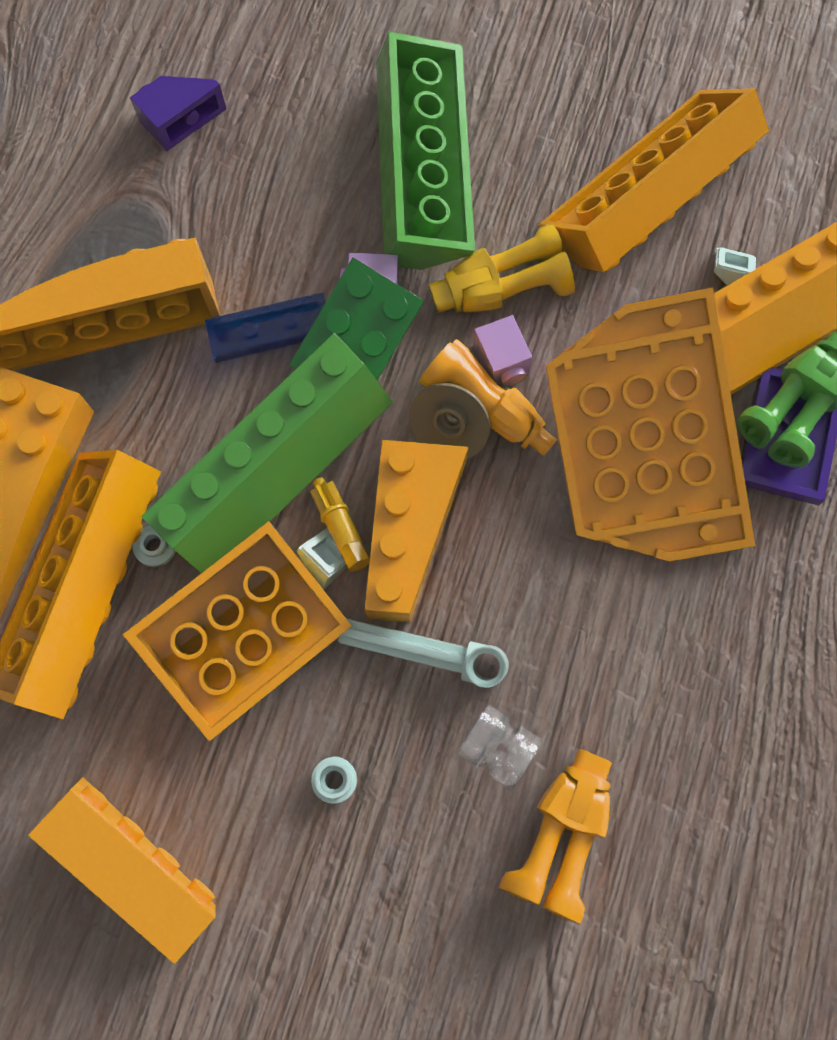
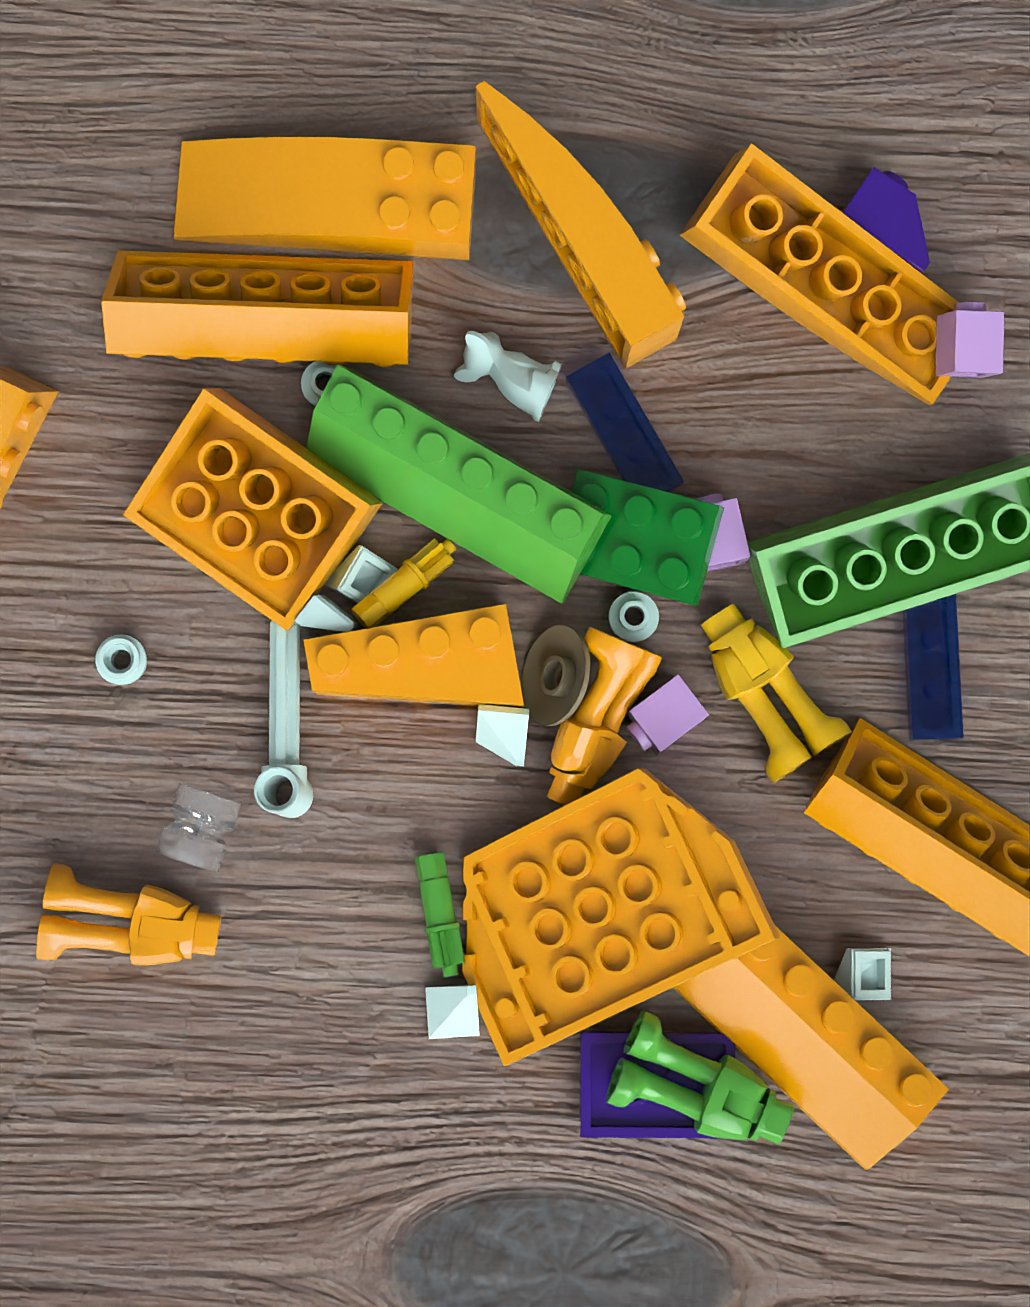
camera: 70 degrees right, 10 degrees up
none -> light aqua slope [294,594,361,632]
none -> bright green piece [415,852,465,977]
none -> light aqua slope [425,984,480,1039]
none -> light aqua animal [454,331,562,422]
none -> light aqua slope [476,704,529,766]
none -> light aqua plate [608,592,659,642]
none -> light orange slope [680,143,959,405]
none -> clear blue plate [903,594,964,741]
none -> lavender brick [936,302,1004,378]

